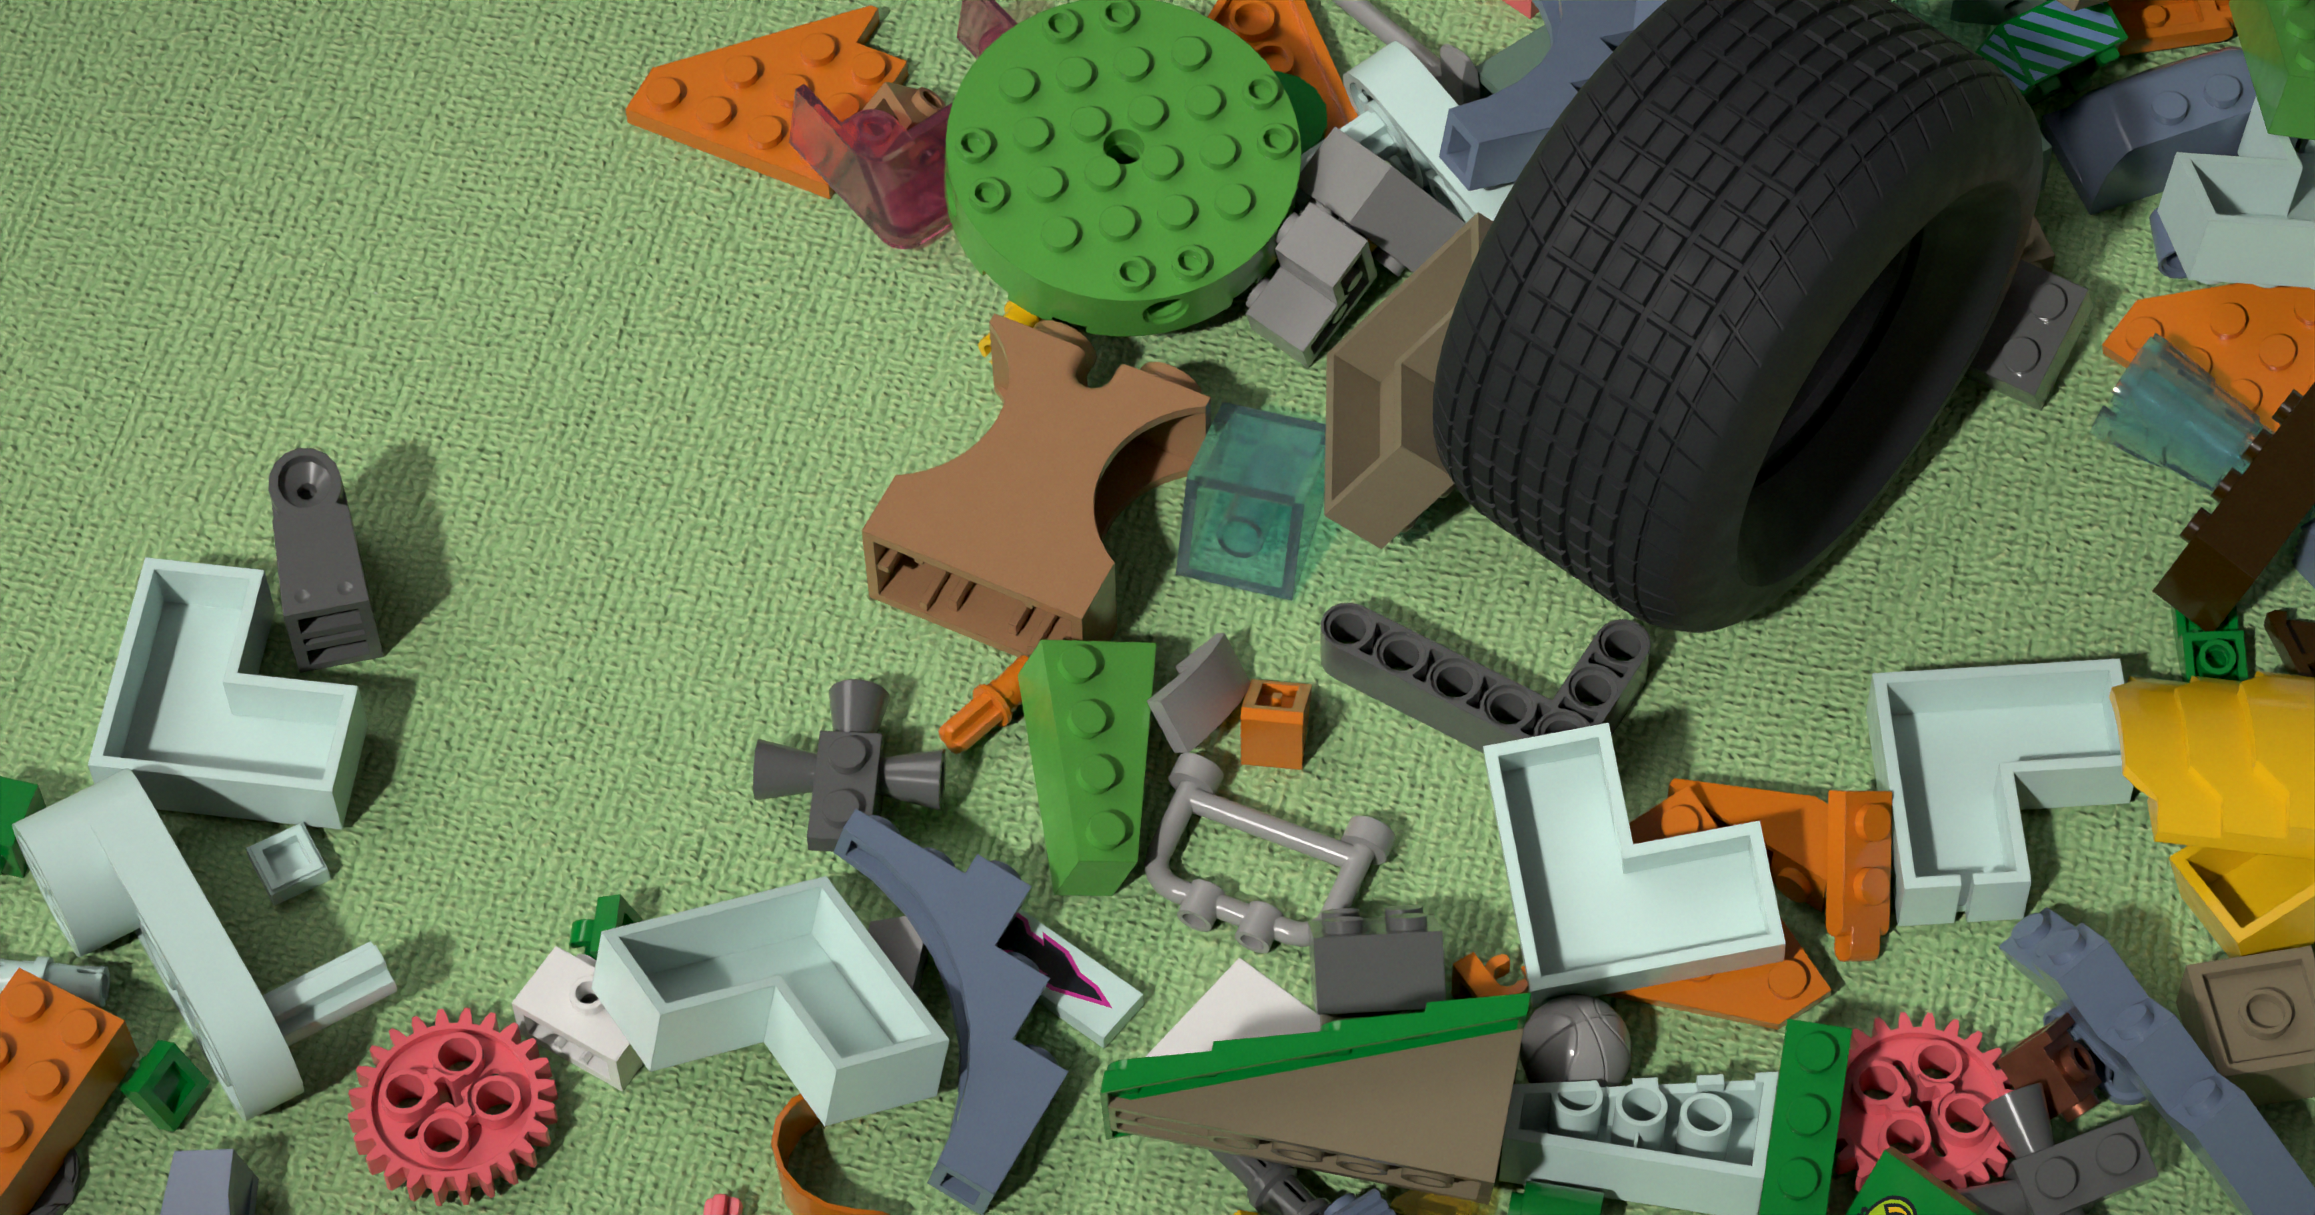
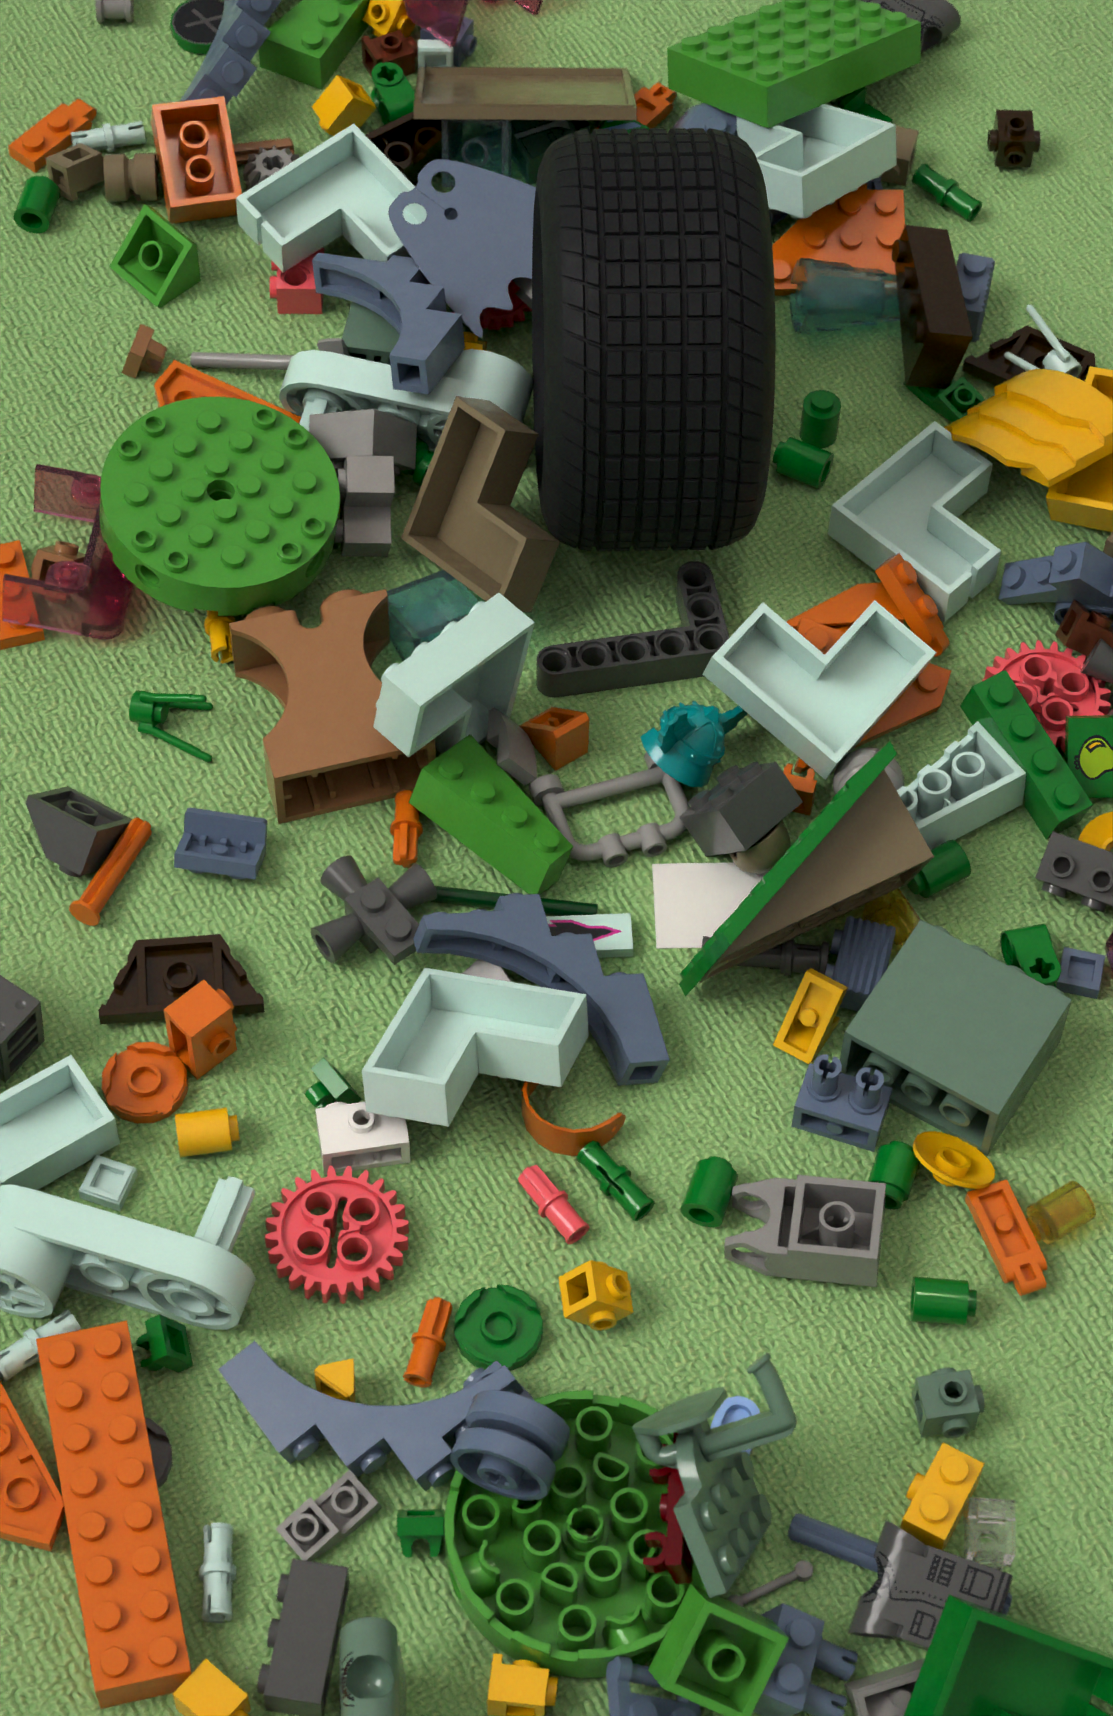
camera: 45 degrees left, 0 degrees up
none -> dark grey slope [26,786,132,877]
none -> orange axle [69,817,152,926]
none -> dark brown wing [99,934,264,1025]
none -> orange tile [102,1042,188,1124]
none -> green plant [129,690,213,763]
none -> orange brick [163,980,237,1080]
none -> sand blue bracket [174,808,267,879]
none -> yellow brick [175,1107,240,1158]
none -> light aqua piece [373,593,535,757]
none -> dark green bar [431,886,598,916]
none -> teal helmet [641,701,747,788]
none -> green brick [772,437,834,489]
none -> green brick [800,390,841,449]

